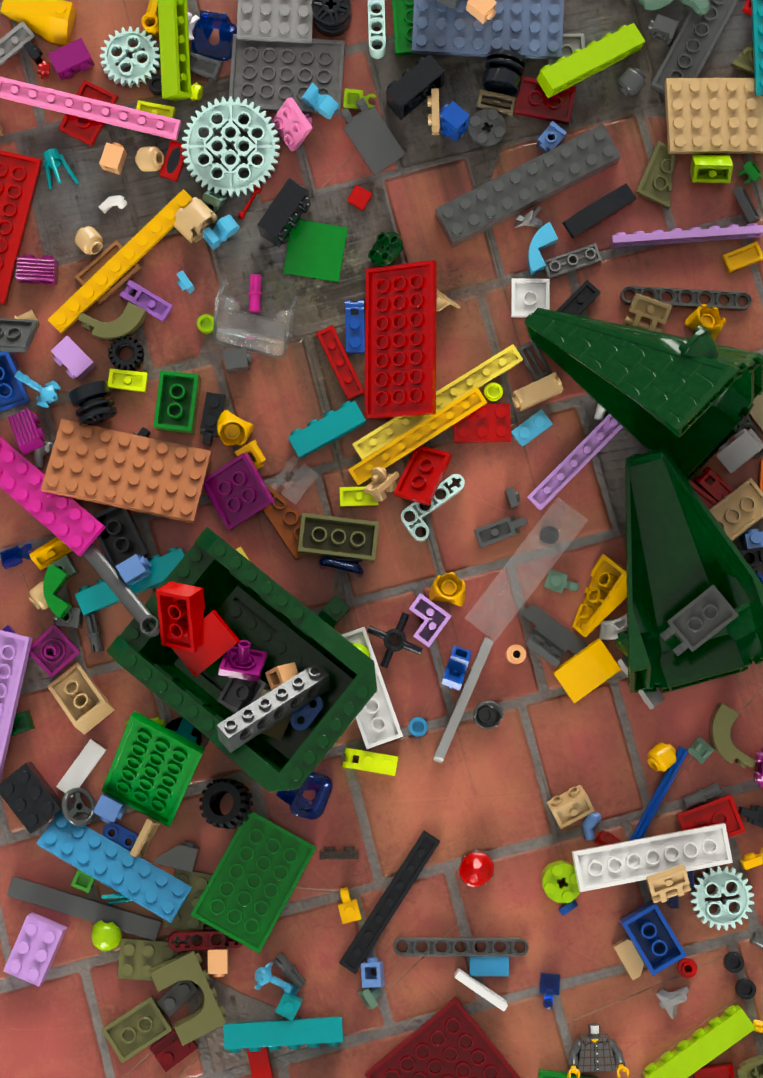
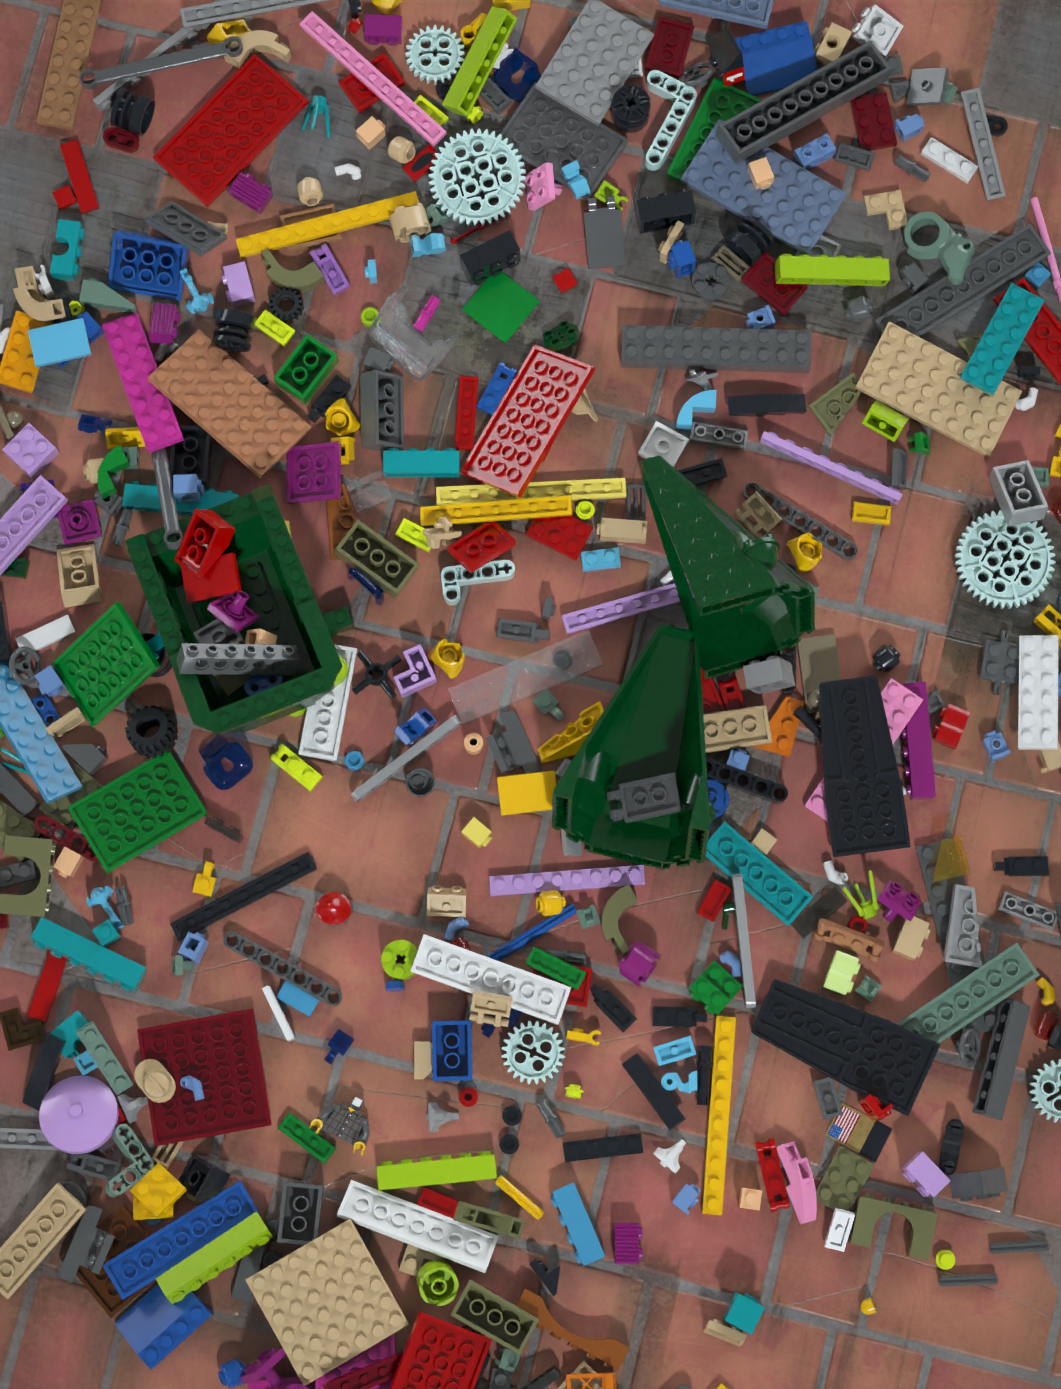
camera: 25 degrees right, 5 degrees down
none -> dark grey slope [360,370,404,451]
none -> light yellow brick [461,817,492,849]
none -> lavender plate [489,865,645,896]
none -> green plate [525,946,587,990]

